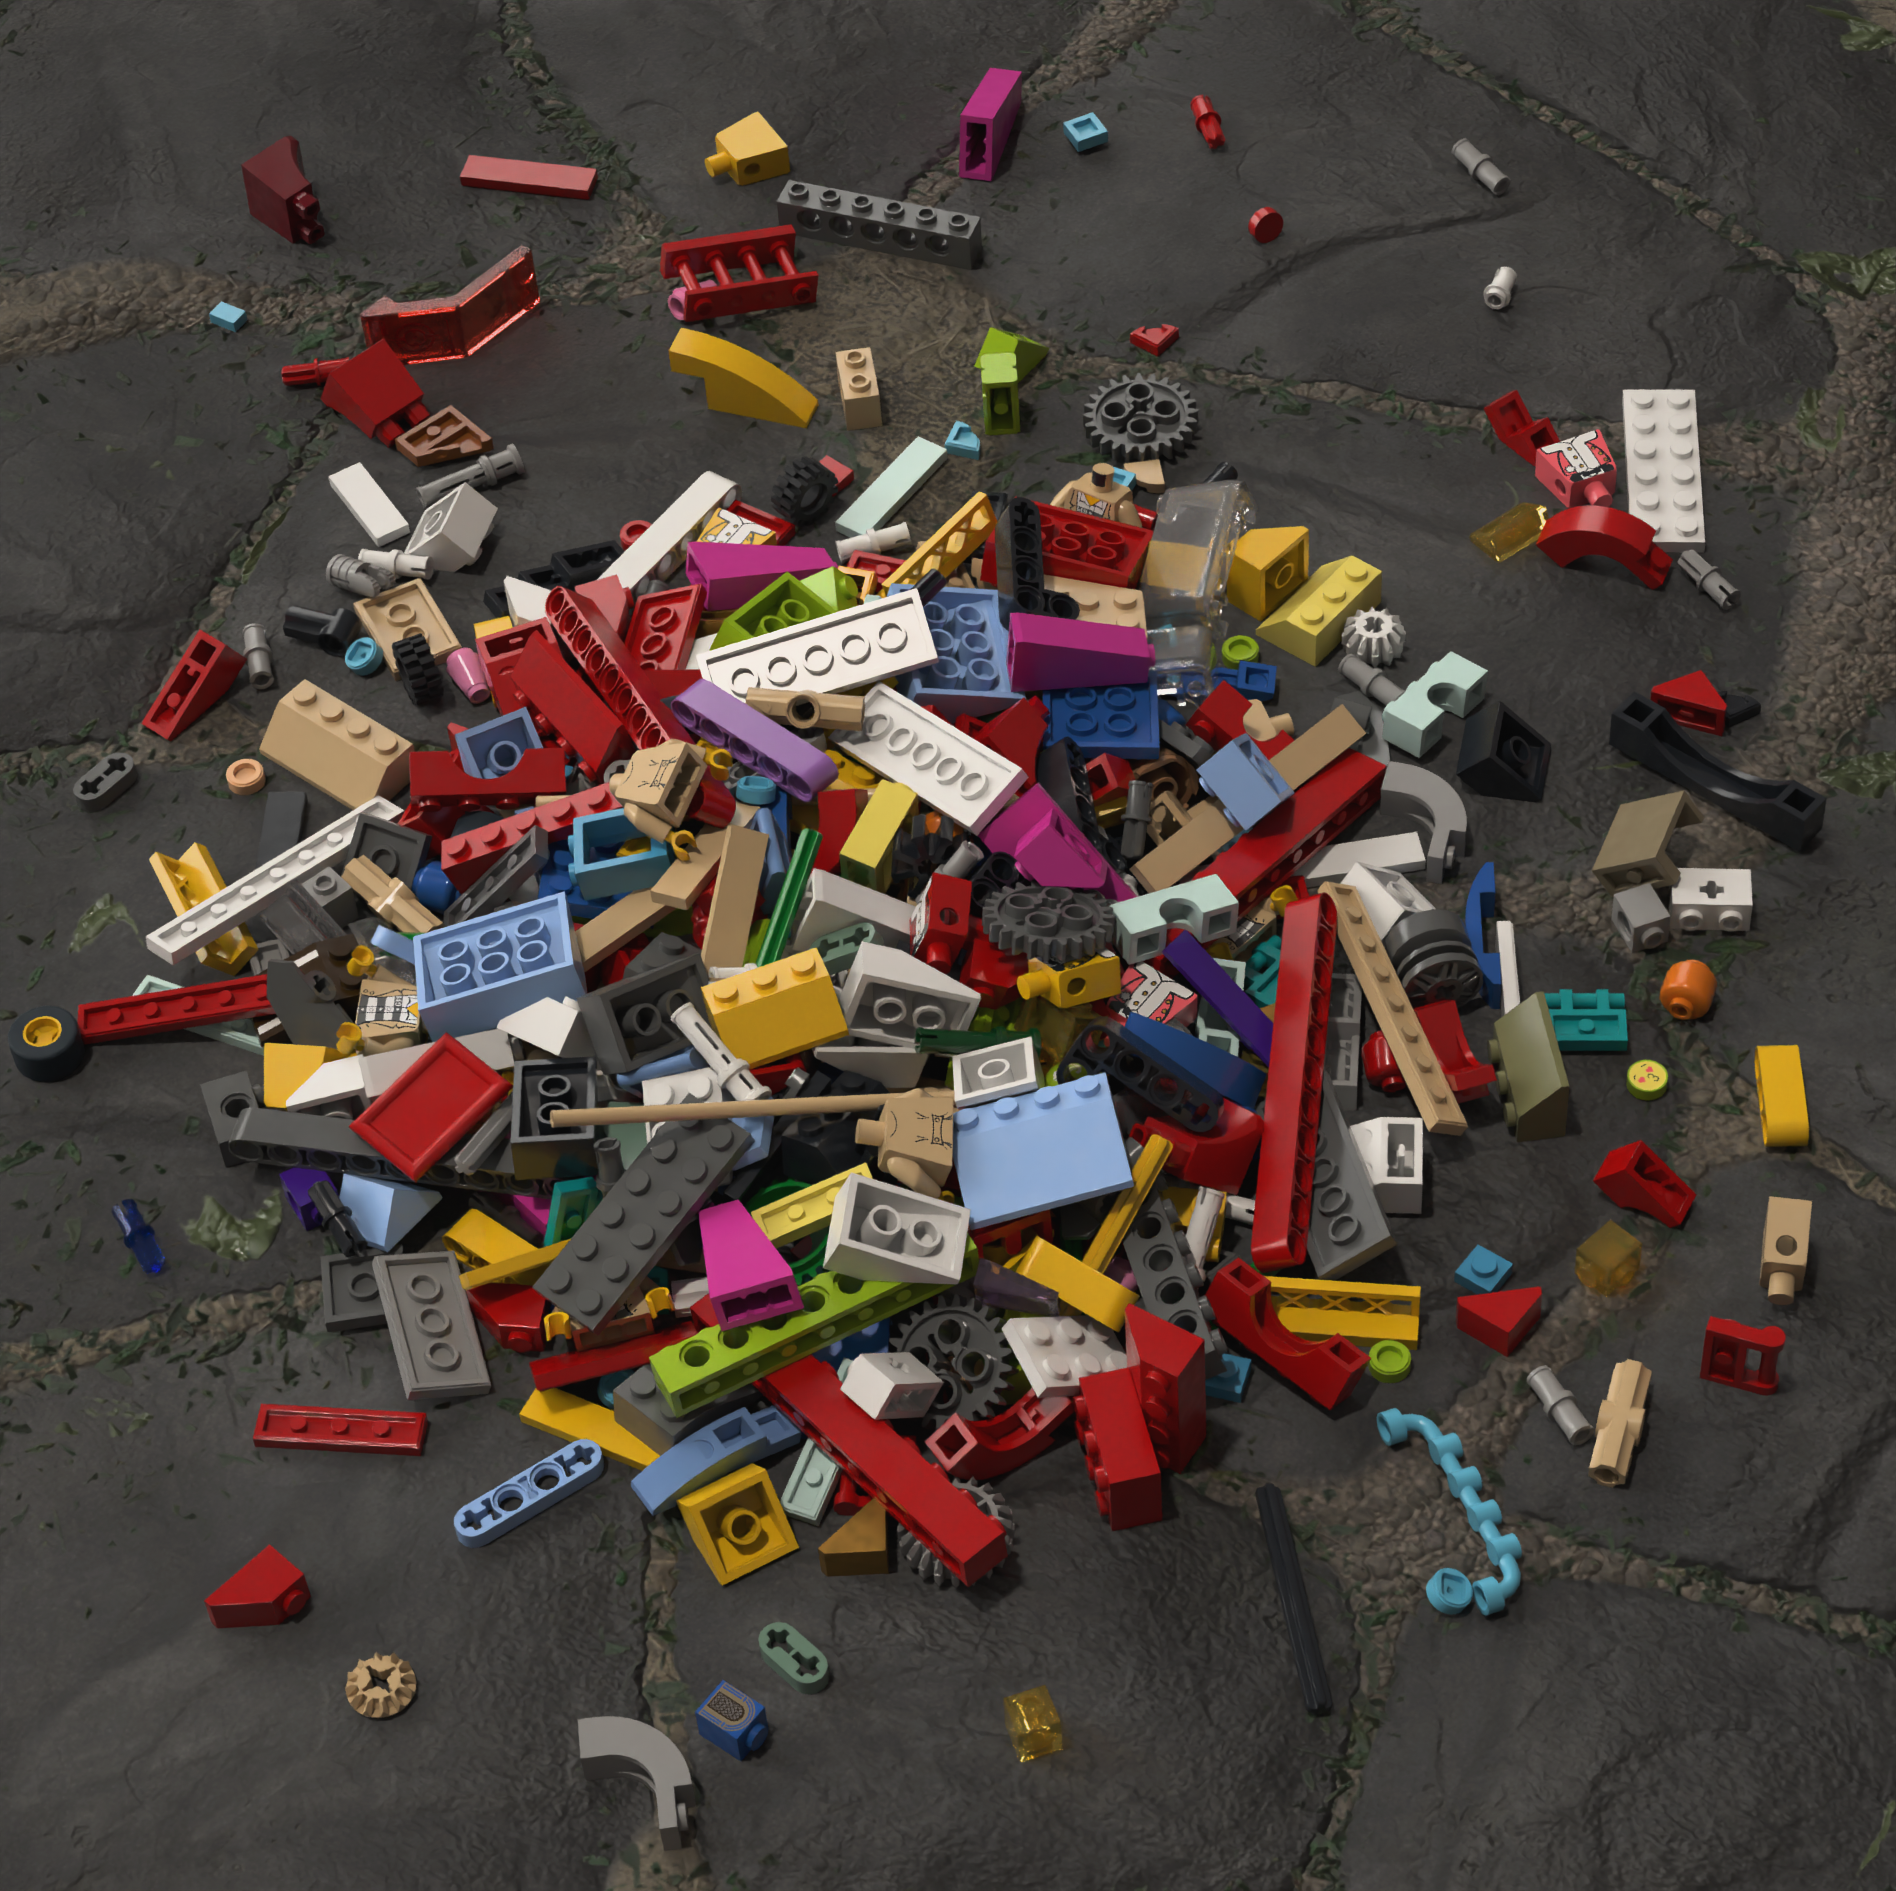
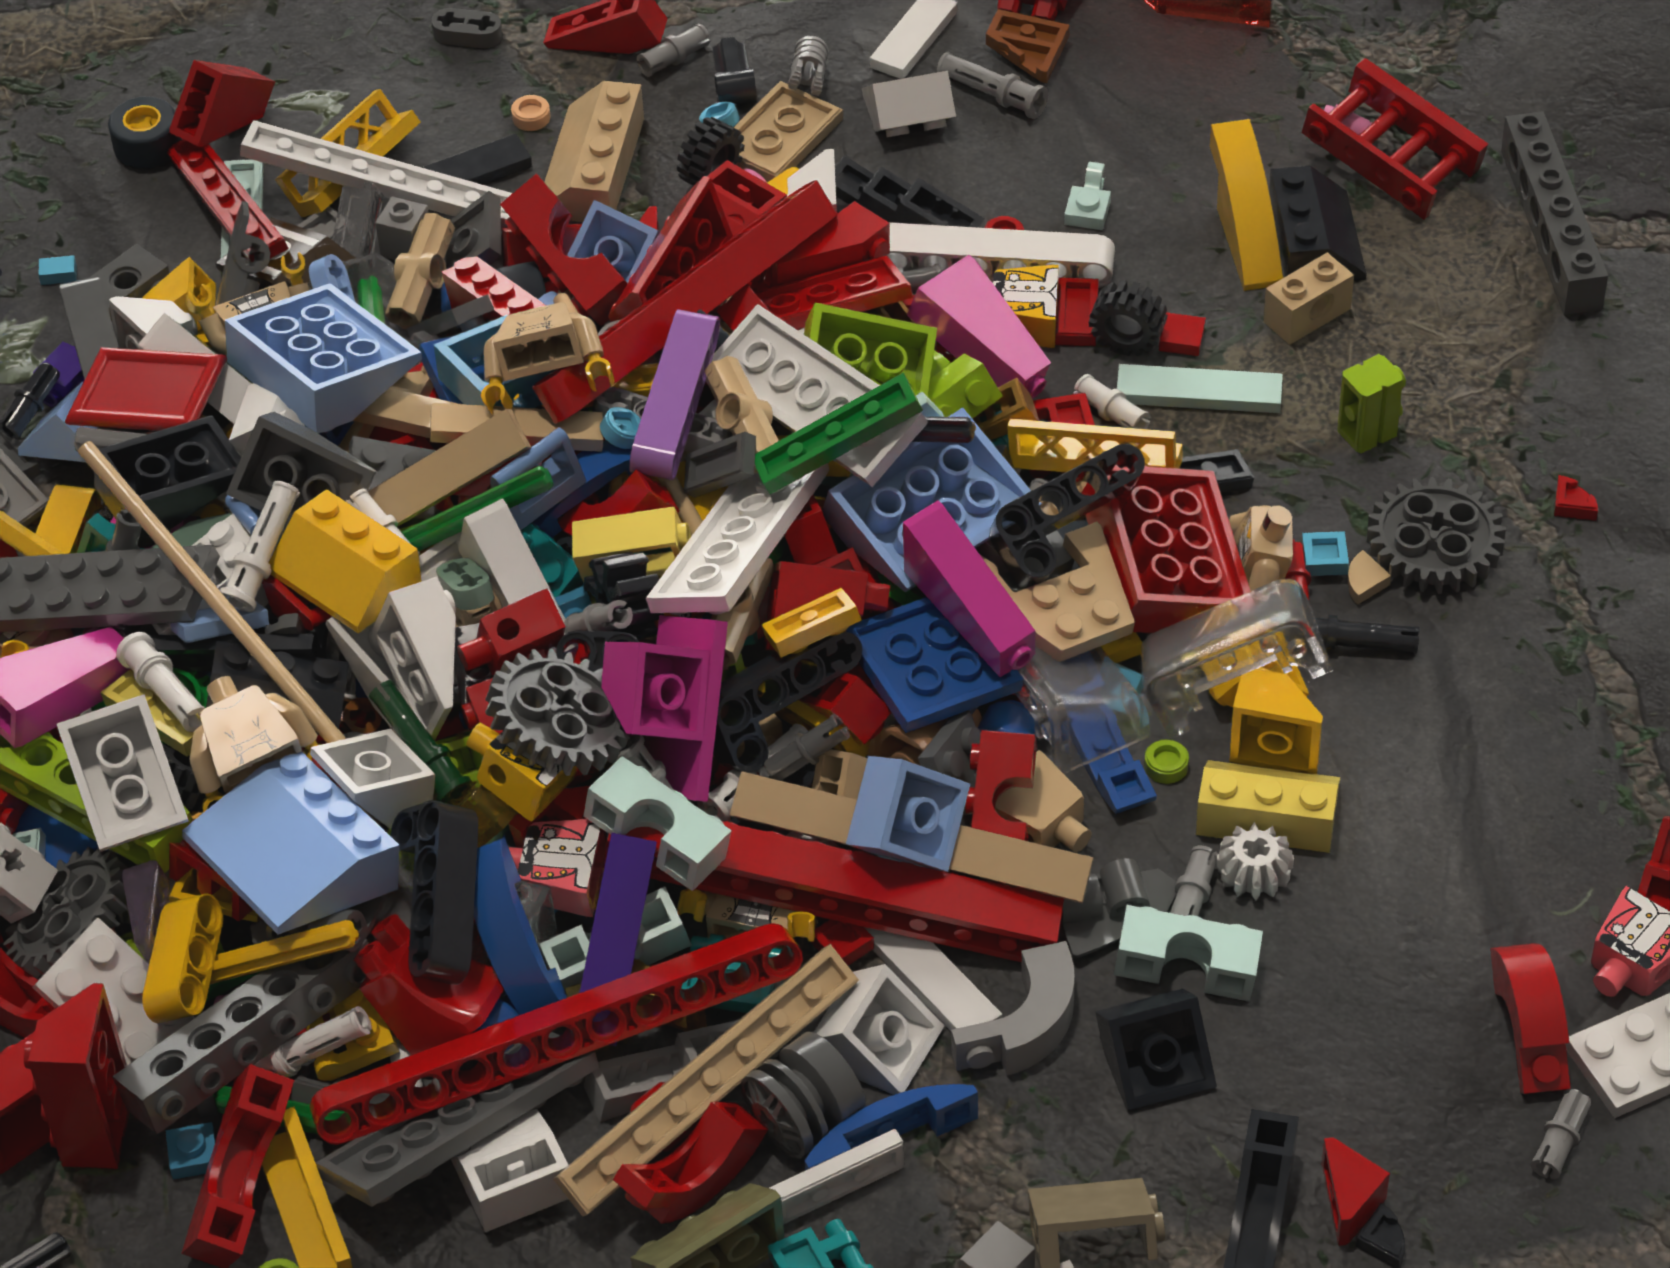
camera: 60 degrees right, 0 degrees up
white pin [358,549,434,580] -> none
yellow torso [705,111,790,186] -> none
medium azure tile [944,421,981,460] -> none
lime slope [974,327,1049,383] -> none
clear yellow slope [1469,502,1549,562] -> none
none -> medium azure piece [39,255,77,285]
none -> white pin [116,632,205,732]
none -> red slope [169,60,275,147]
none -> dark grey tile [684,432,756,498]
none -> green plate [755,373,923,494]
none -> yellow plate [761,588,862,658]
none -> light aqua plate [1064,162,1111,230]
none -> black slope [1269,165,1367,281]

